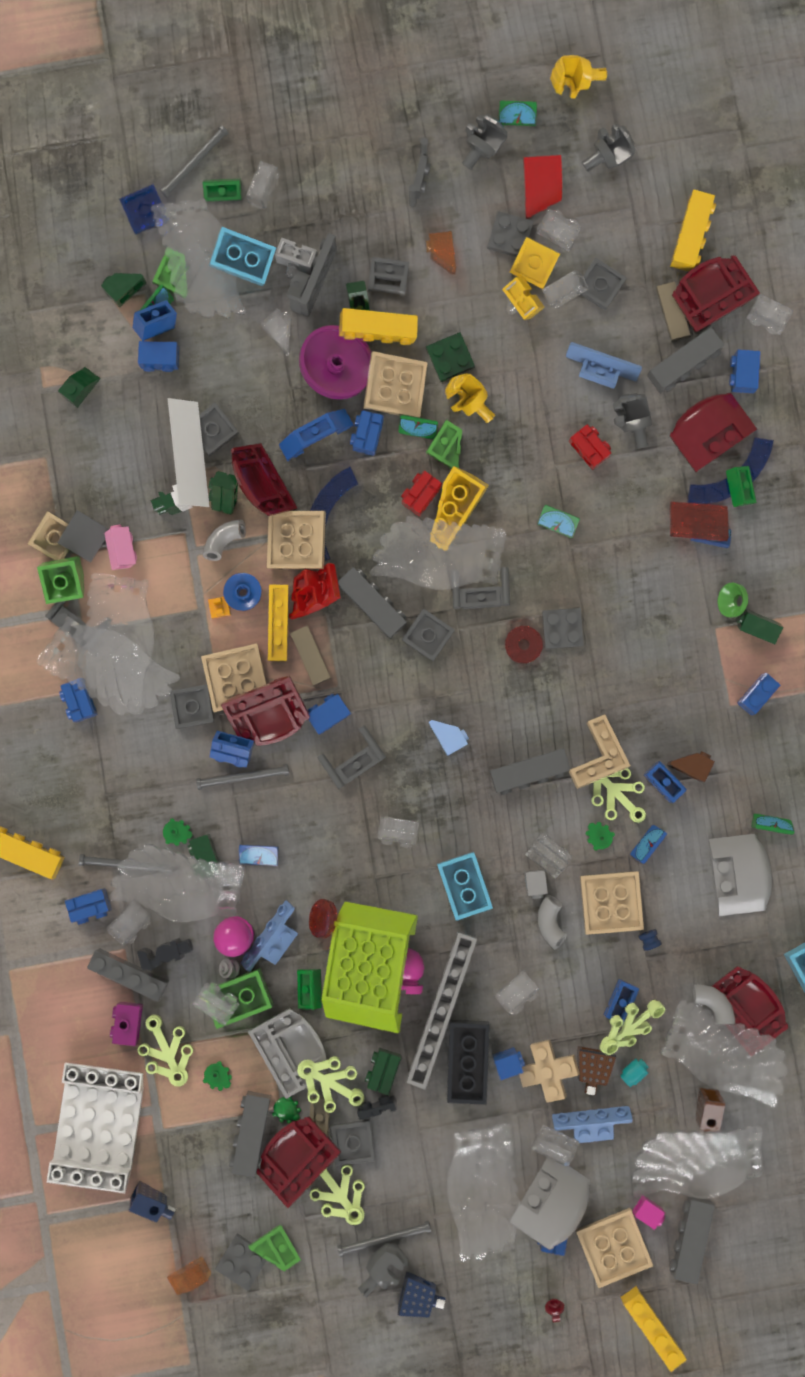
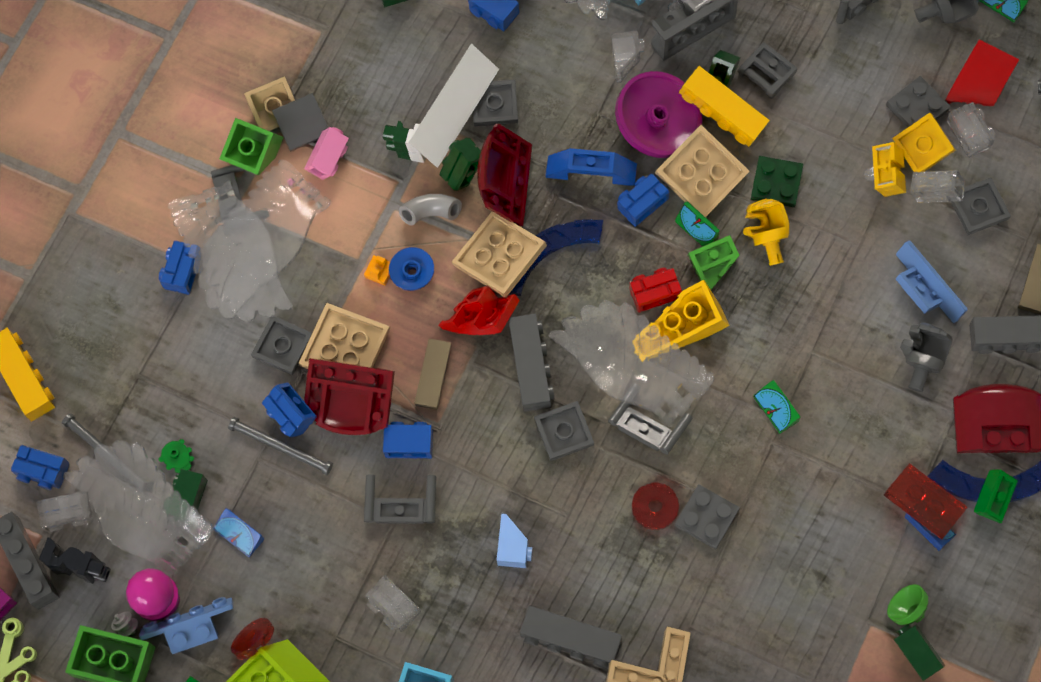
camera: 40 degrees right, 15 degrees down
clear brick [192,982,239,1026] -> none
yellow plate [268,584,289,661] -> none
clear orange slope [426,231,456,275] -> none
red brick [568,424,612,470] -> none

